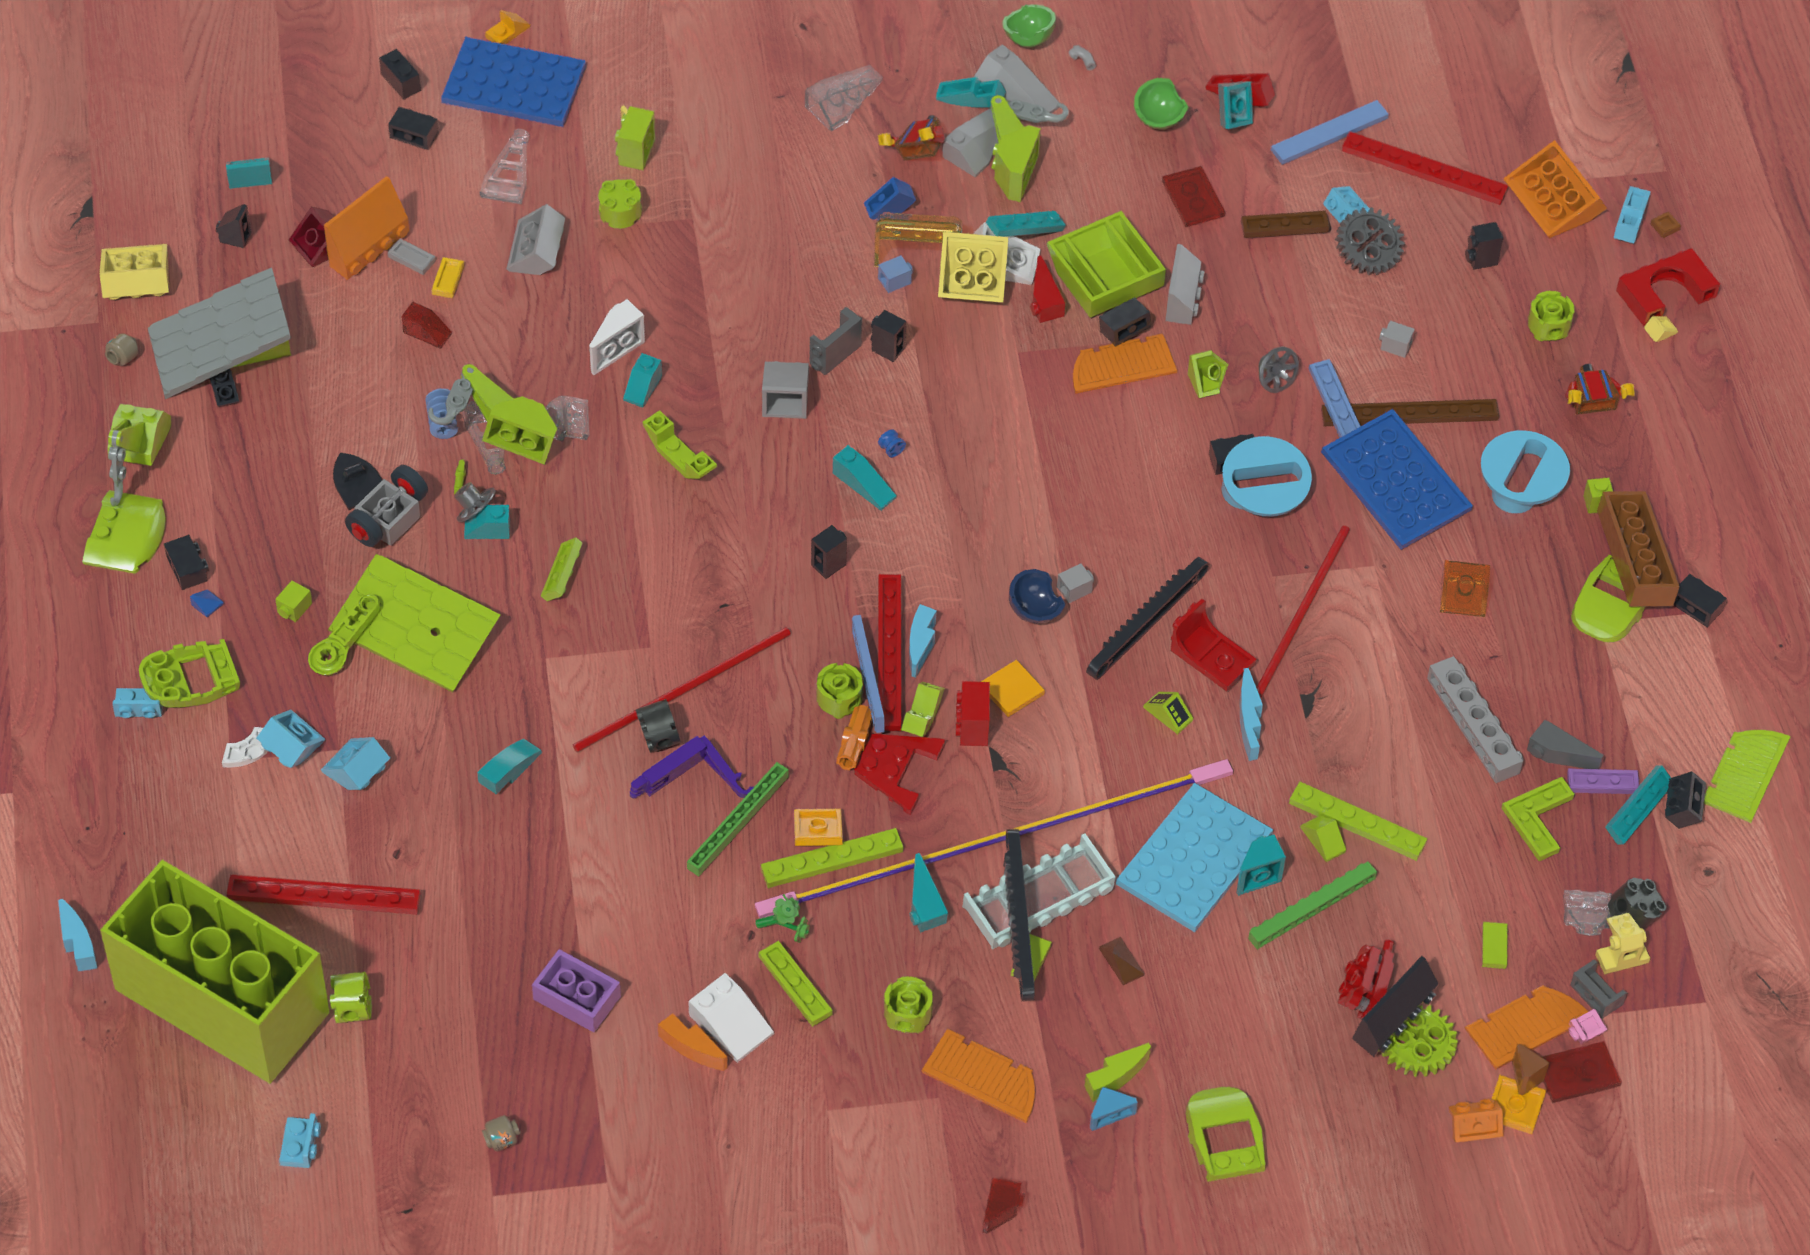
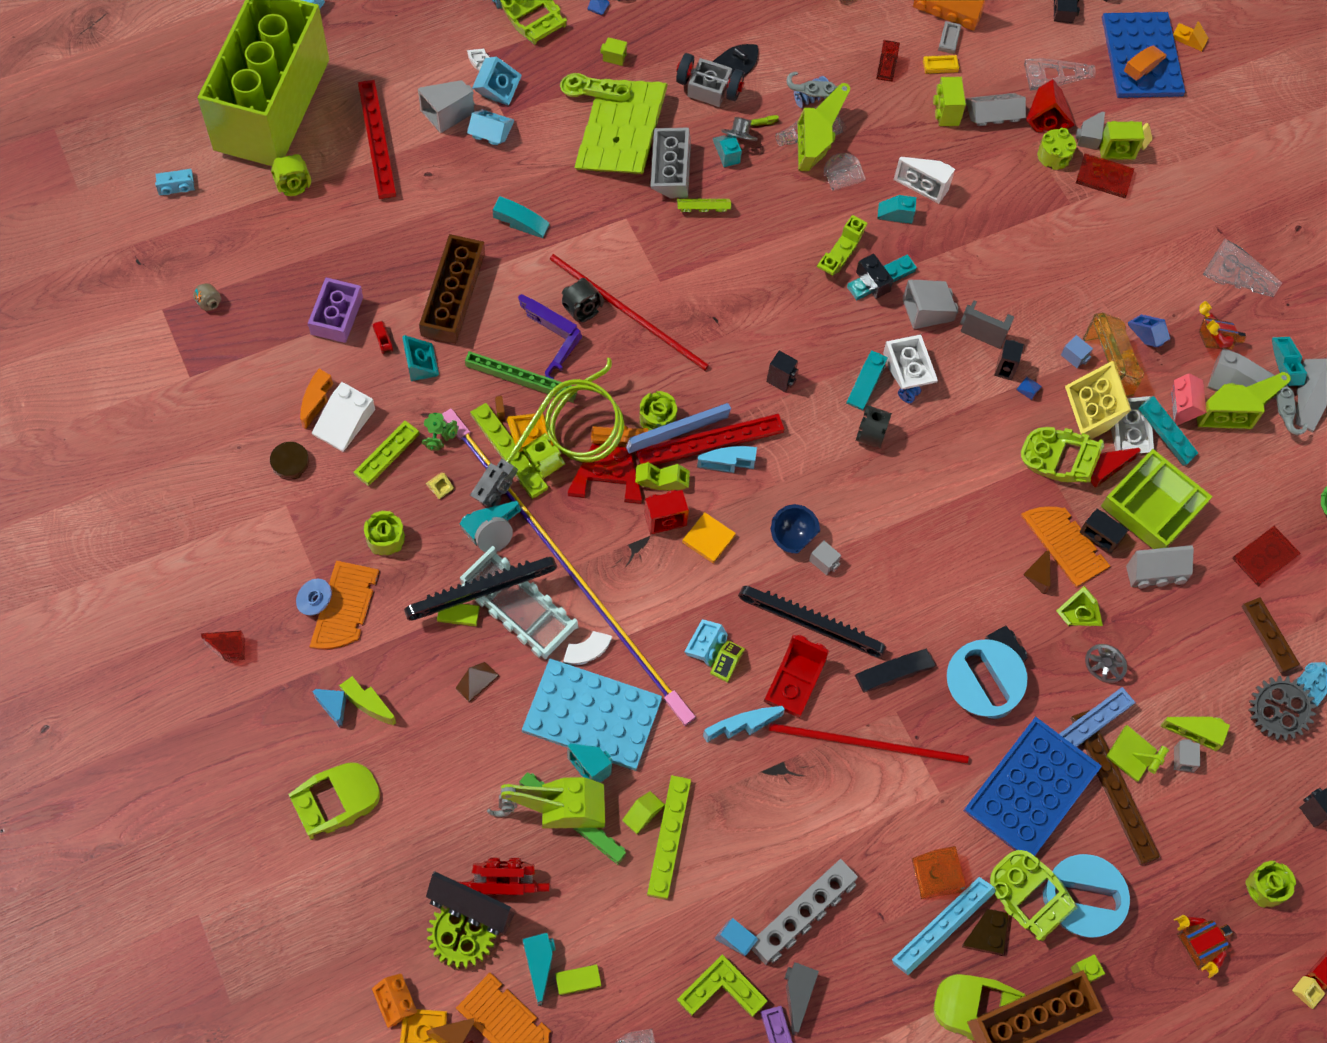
camera: 70 degrees right, 10 degrees up
none -> dark brown tile [270,442,309,479]
none -> medium blue dish [296,579,332,616]
none -> red bar [373,321,393,354]
none -> teal slope [402,335,439,381]
none -> light grey slope [418,80,475,133]
none -> reddish brown brick [419,234,485,344]
none -> light yellow slope [426,473,454,499]
none -> lime piece [470,358,624,508]
none -> light grey tile [475,517,513,552]
none -> lime slope [487,777,605,829]
none -> dark orange tile [495,396,505,421]
none -> lime brick [523,433,565,479]
none -> teal slope [523,933,556,1006]
none -> white tile [563,631,612,665]
none -> light grey slope [651,128,691,198]
none -> medium azure bracket [684,619,728,667]
none -> dark azure slope [715,918,758,956]
none -> teal plate [847,254,917,301]
none -> pearl dark grey brick [855,405,892,448]
none -> black slope [855,648,936,693]
none -> black brick [856,253,894,299]
none -> white slope [883,335,938,390]
none -> medium azure plate [892,877,996,975]
none -> lime brick [933,77,966,126]
none -> dark brown wing [962,909,1008,956]
none -> lime slope [990,850,1078,941]
none -> blue slope [1016,377,1042,400]
none -> lime slope [1021,427,1104,482]
none -> reddish brown slope [1023,551,1051,594]
none -> red slope [1026,79,1075,132]
none -> light grey slope [1075,112,1105,150]
none -> clear red tile [1075,153,1135,198]
none -> lime plate [1106,725,1169,782]
none -> orange slope [1124,45,1167,81]
none -> lime slope [1160,717,1230,752]
none -> coral slope [1171,373,1207,425]

